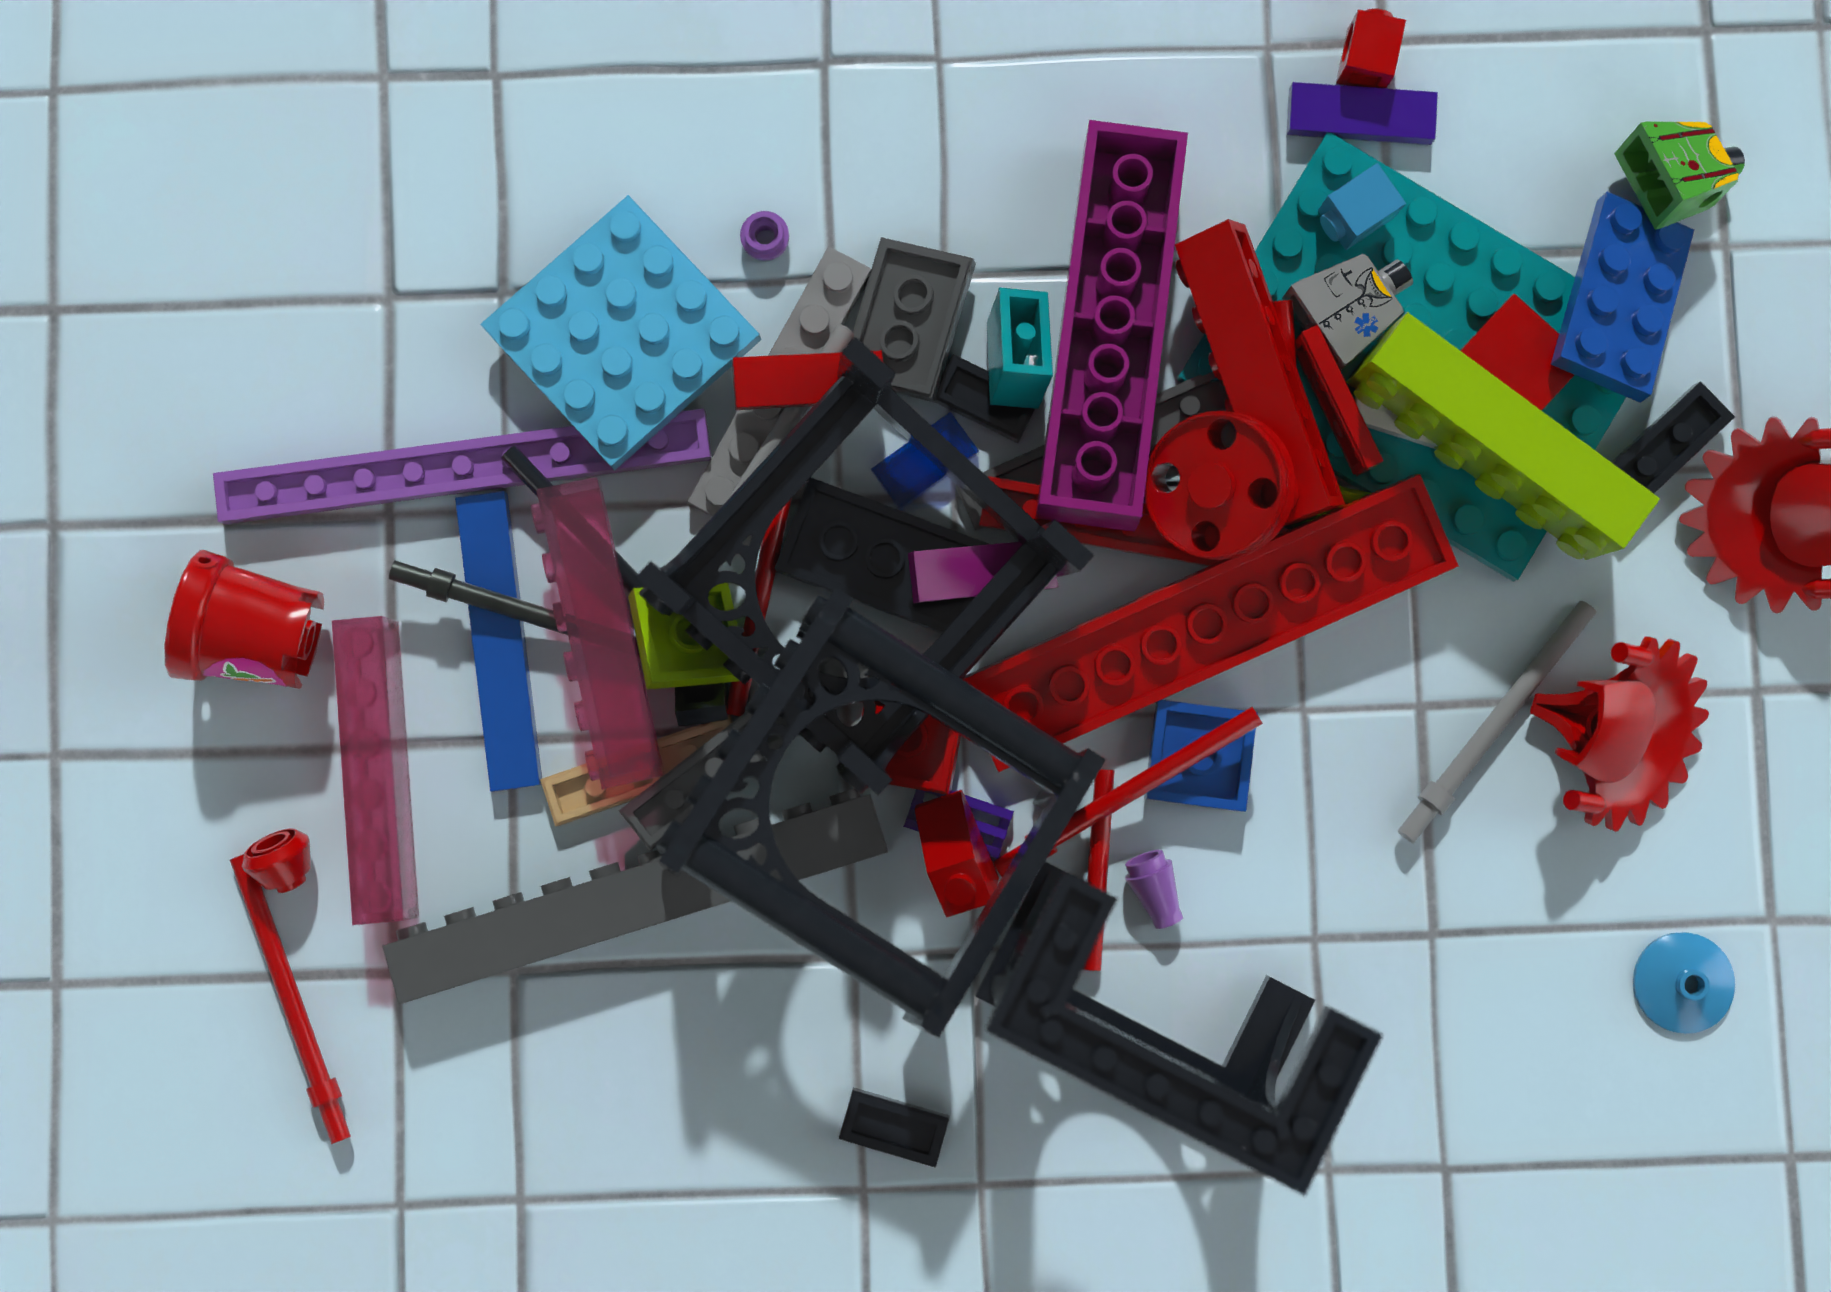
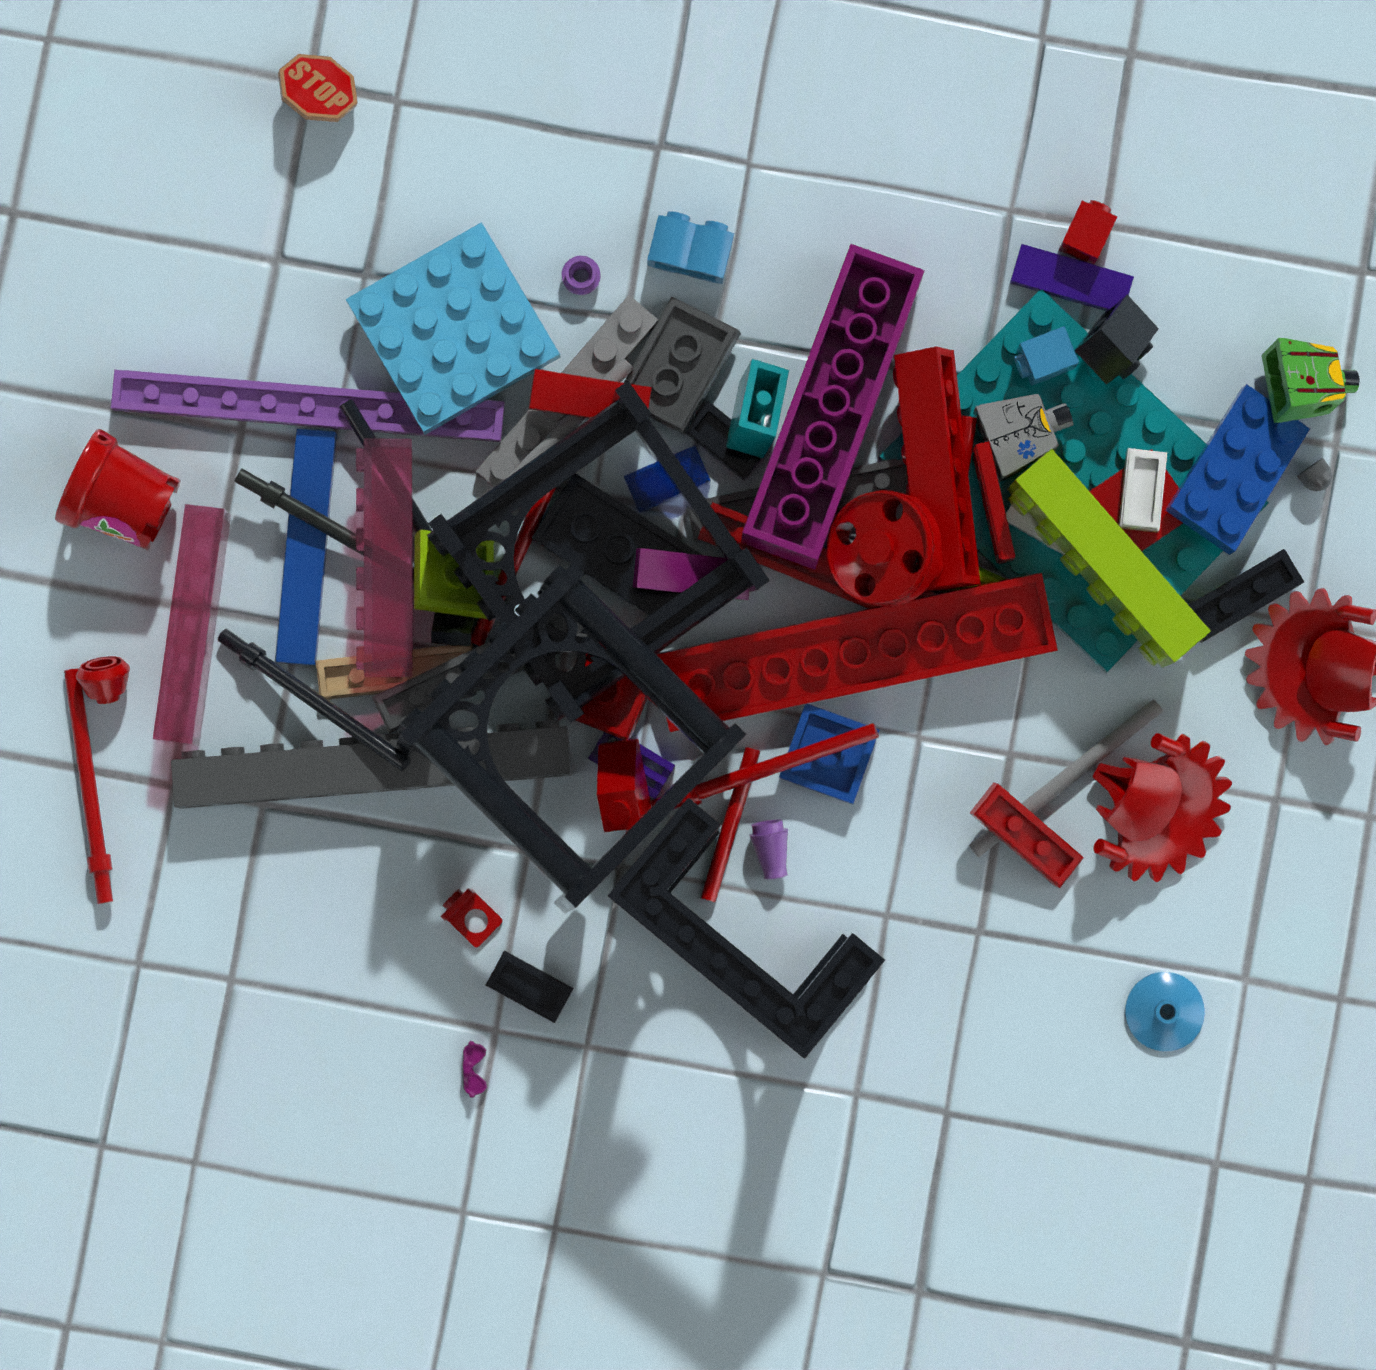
camera: 15 degrees right, 0 degrees up
none -> black bar [217,628,411,771]
none -> piece [278,54,358,122]
none -> red bracket [441,888,503,947]
none -> magenta piece [463,1041,487,1098]
none -> dark azure brick [647,211,734,284]
none -> red tile [970,782,1084,888]
none -> black brick [1074,294,1159,385]
none -> white tile [1119,448,1167,533]
none -> dark grey hinge [1297,458,1332,491]

